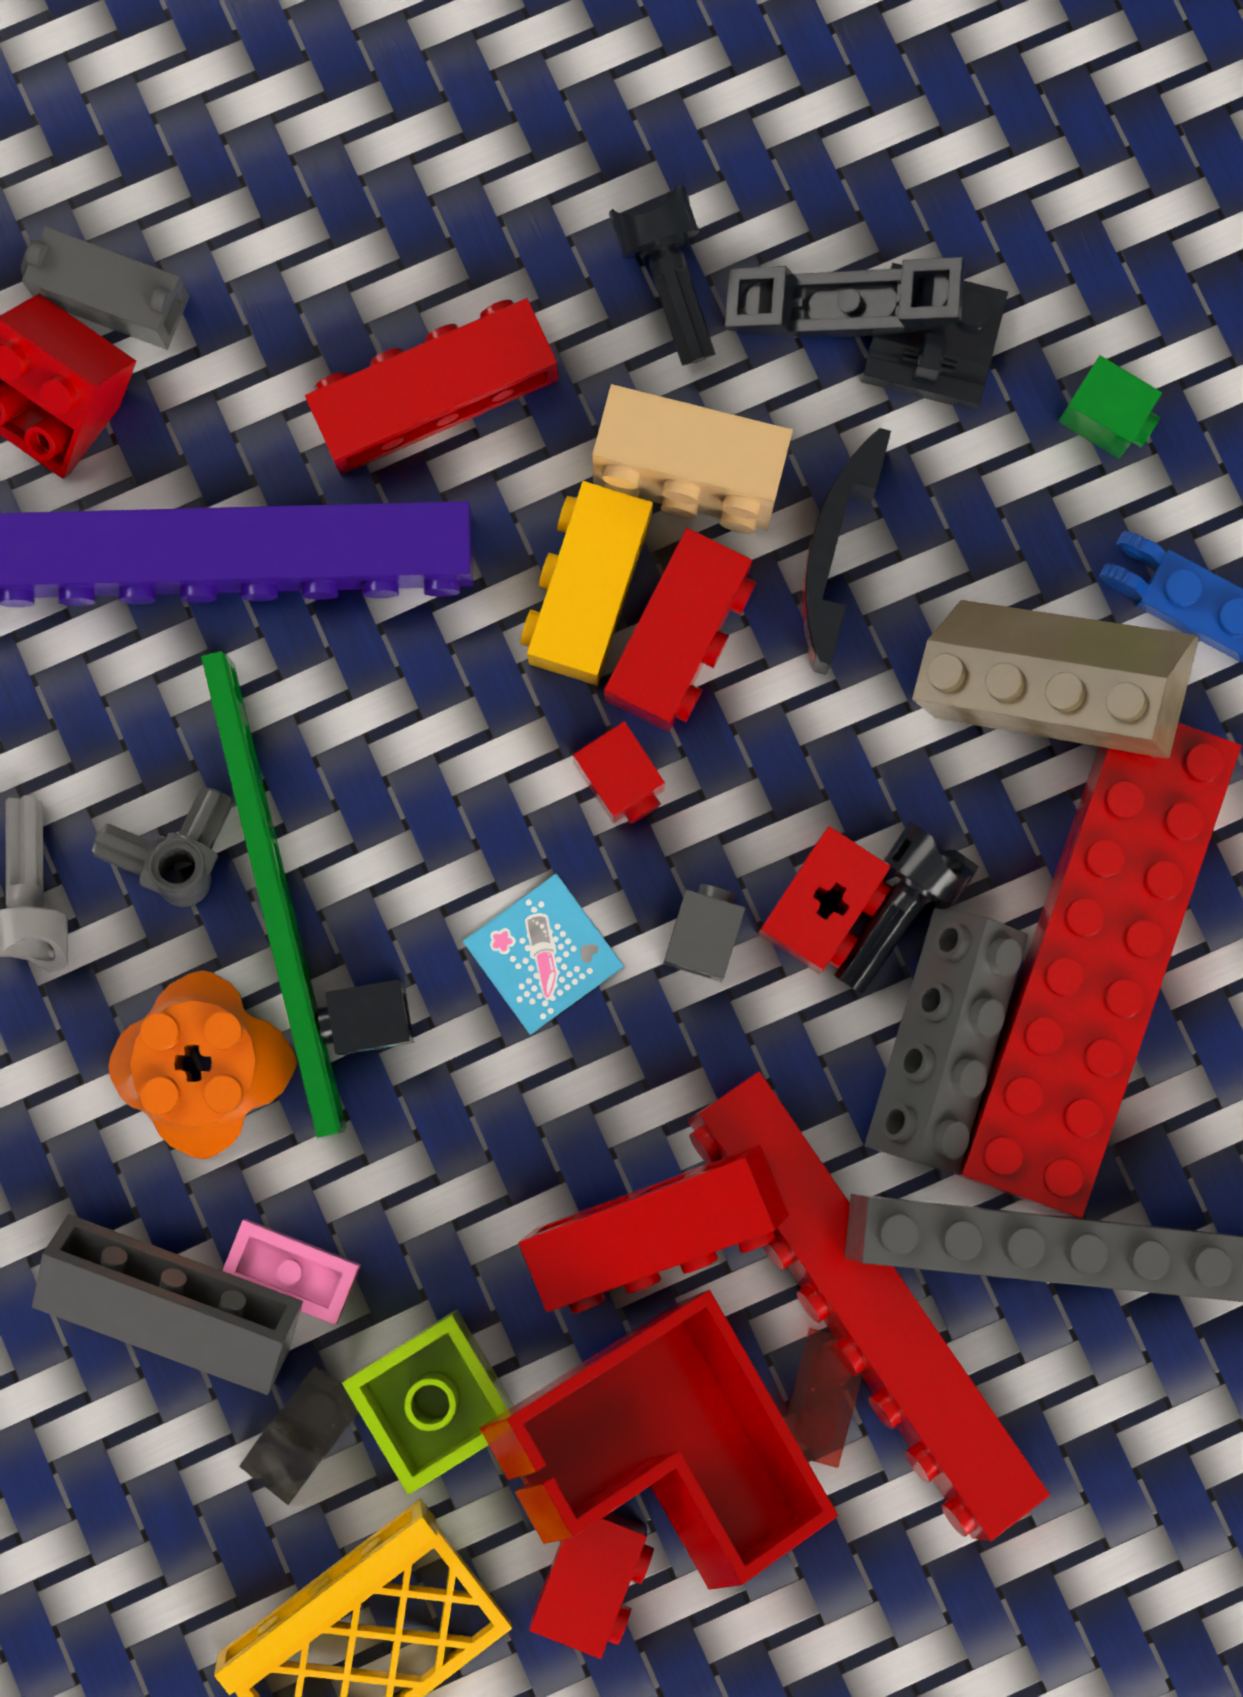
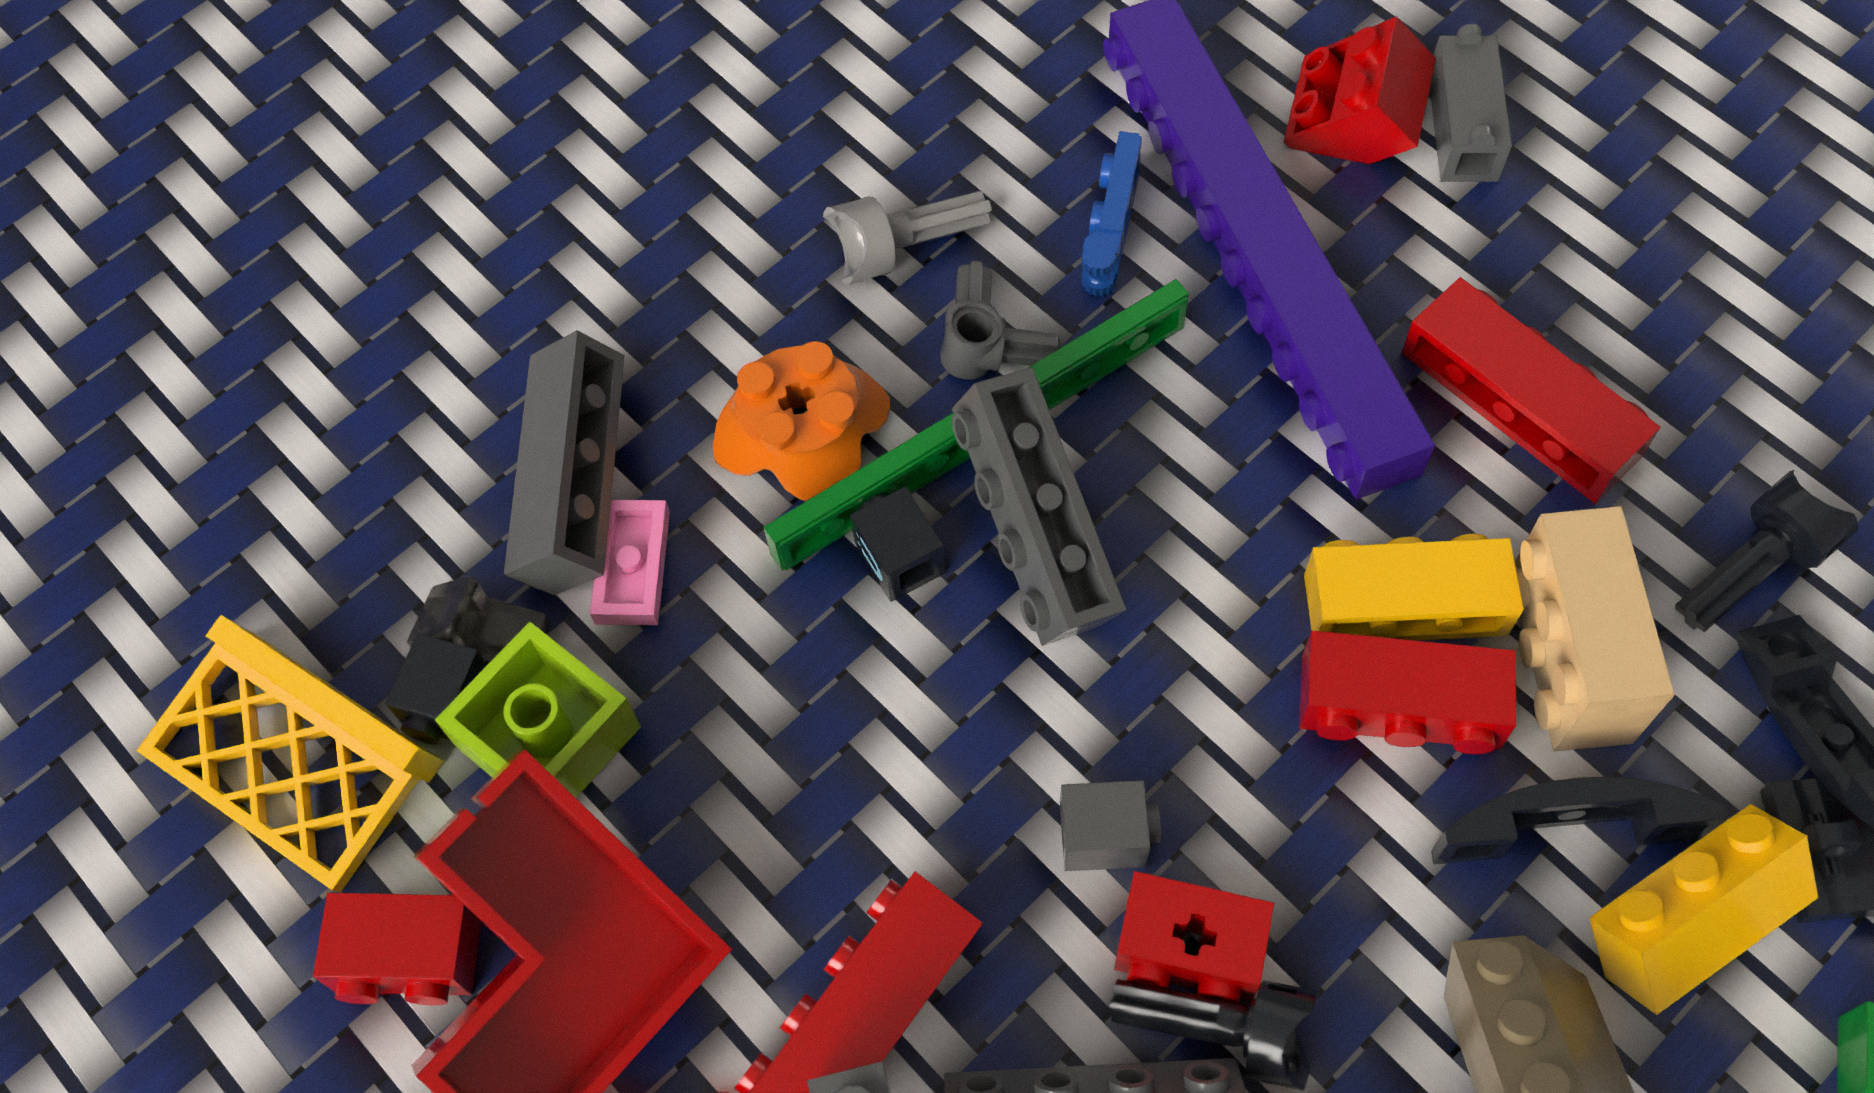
camera: 75 degrees right, 20 degrees down
medium azure sticker [463,873,624,1035] -> none
red brick [518,1144,789,1314] -> none
red brick [573,721,665,824] -> none
none -> black brick [385,633,487,745]
none -> dark grey brick [952,367,1126,646]
none -> blue hinge [1082,131,1142,298]
none -> yellow brick [1589,804,1818,1015]

